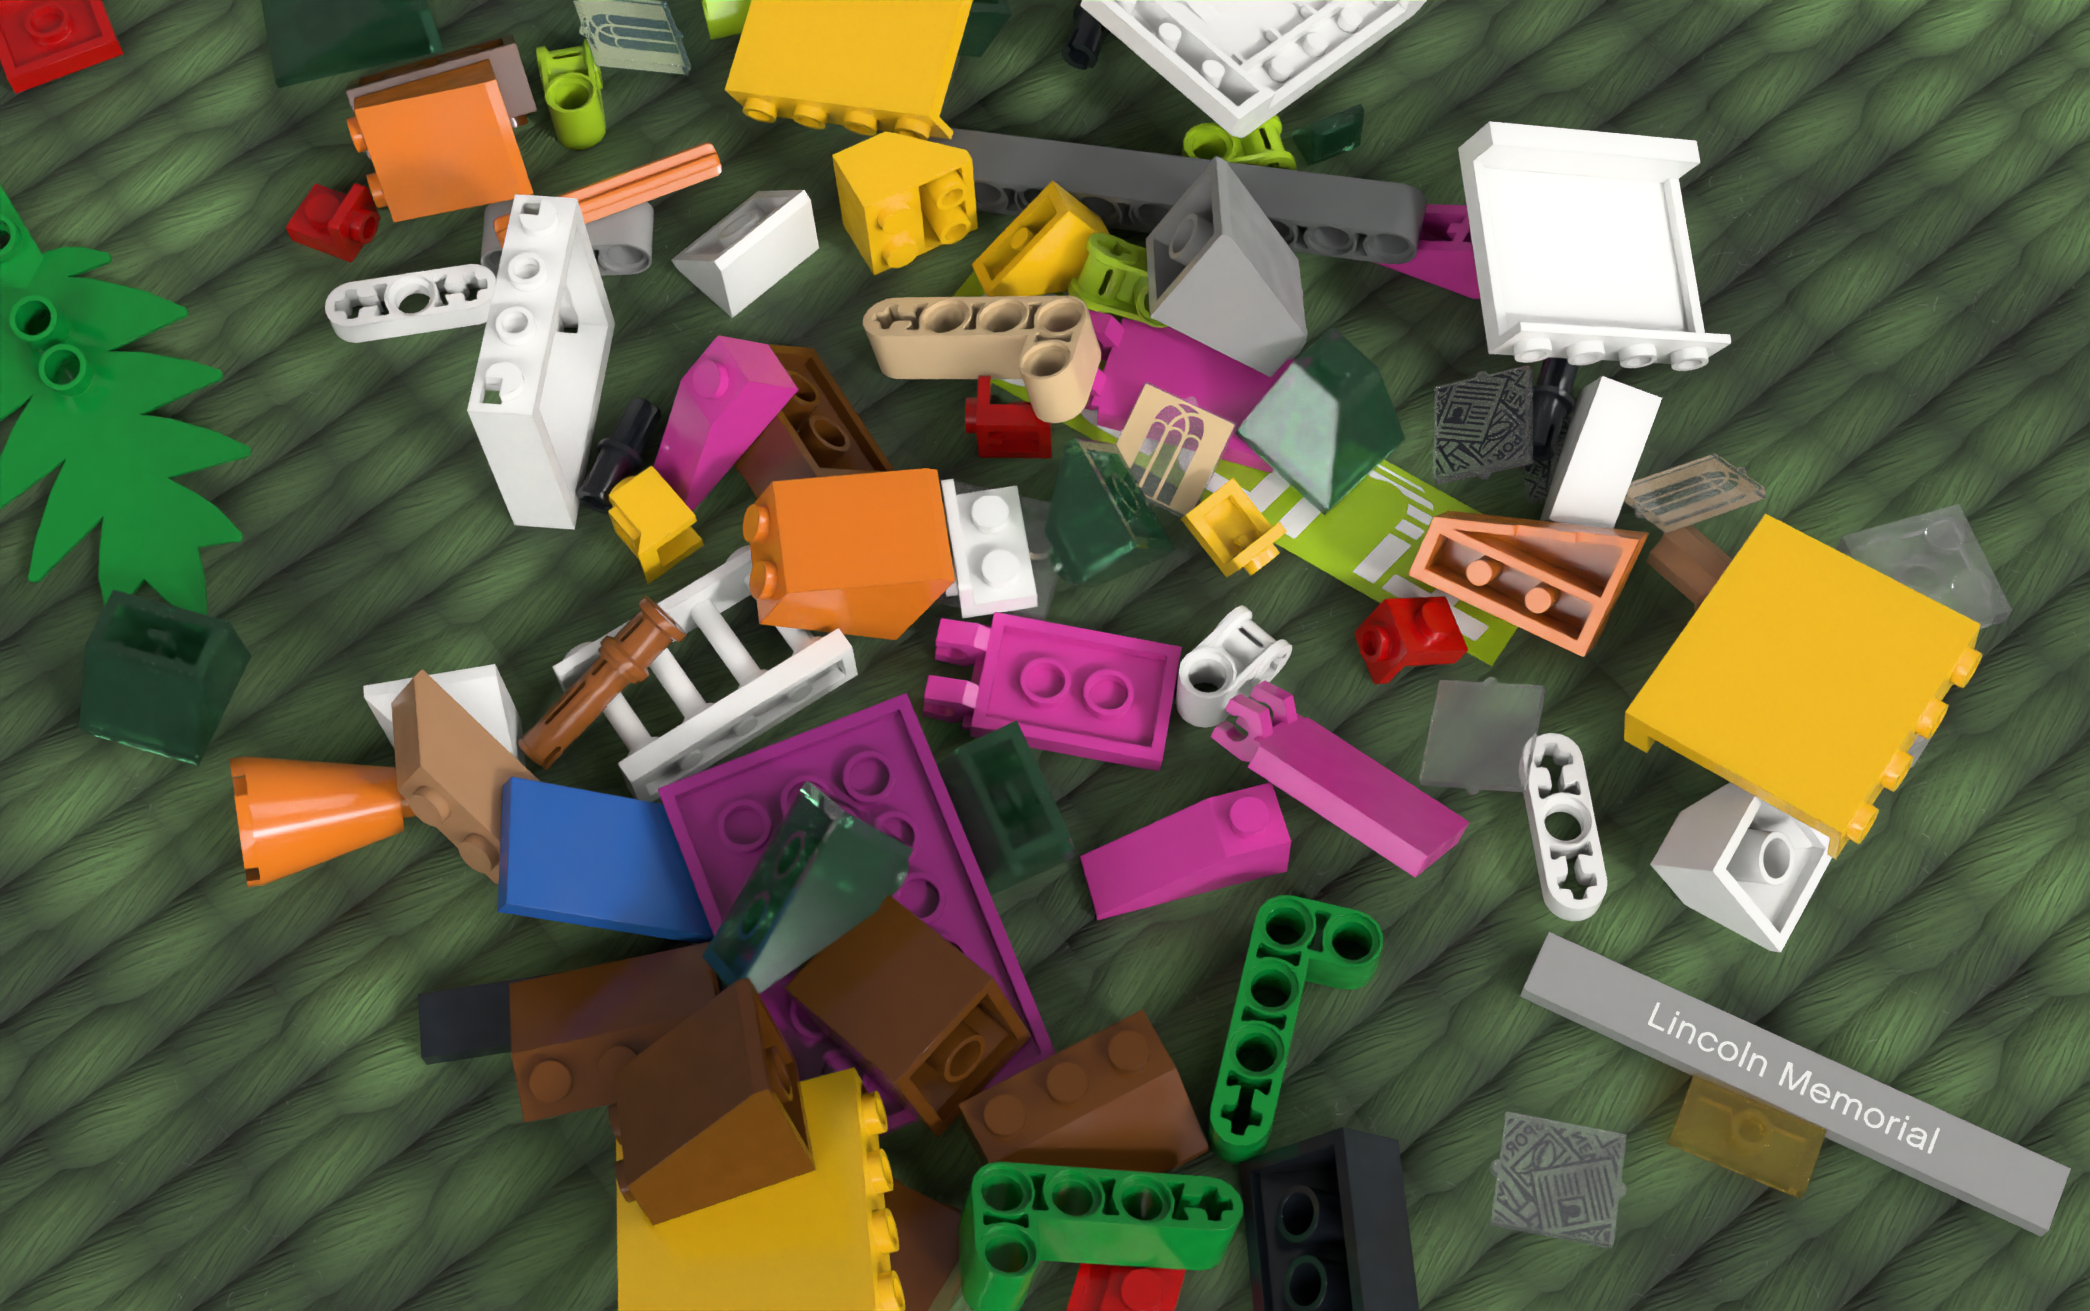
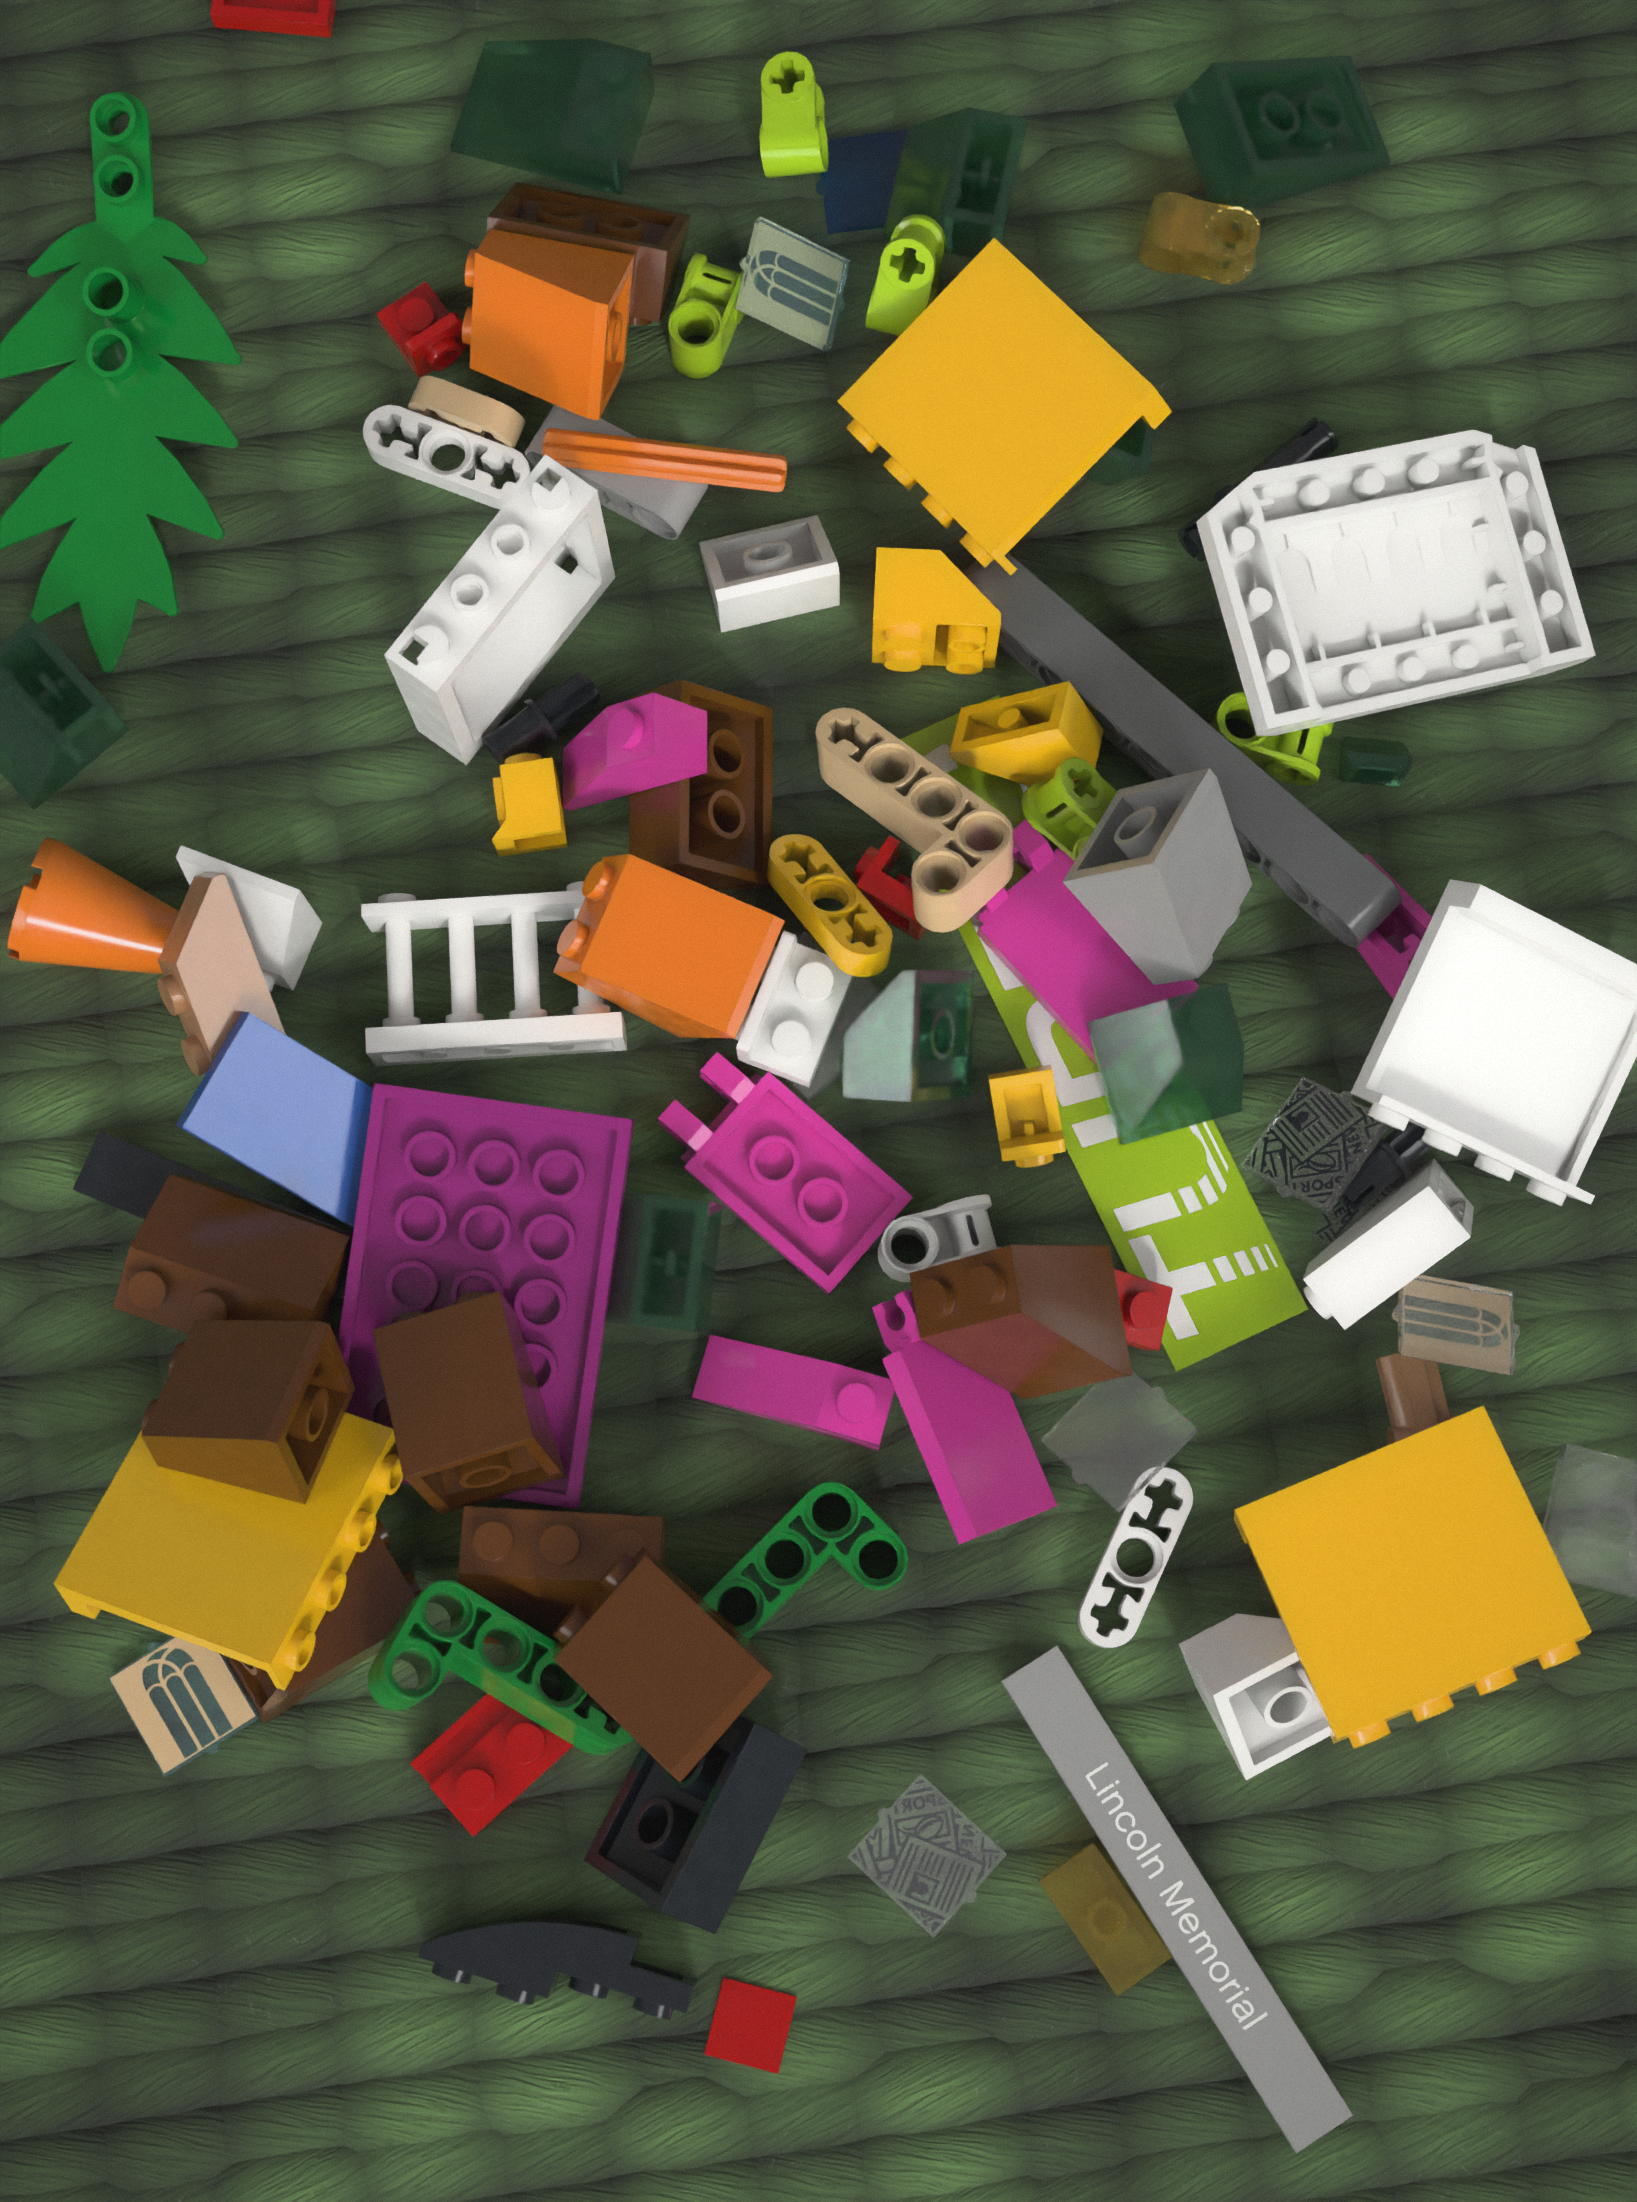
camera: 30 degrees right, 15 degrees up
dark orange pin [517,596,687,770] -> none
clear green slope [702,780,913,994] -> none
piece [1099,382,1238,518] -> none
orange wedge [1408,511,1649,657] -> none
none -> tan beam [408,376,526,449]
none -> reddish brown slope [553,1547,773,1782]
none -> yellow beam [767,834,893,977]
none -> reddish brown slope [909,1245,1132,1399]

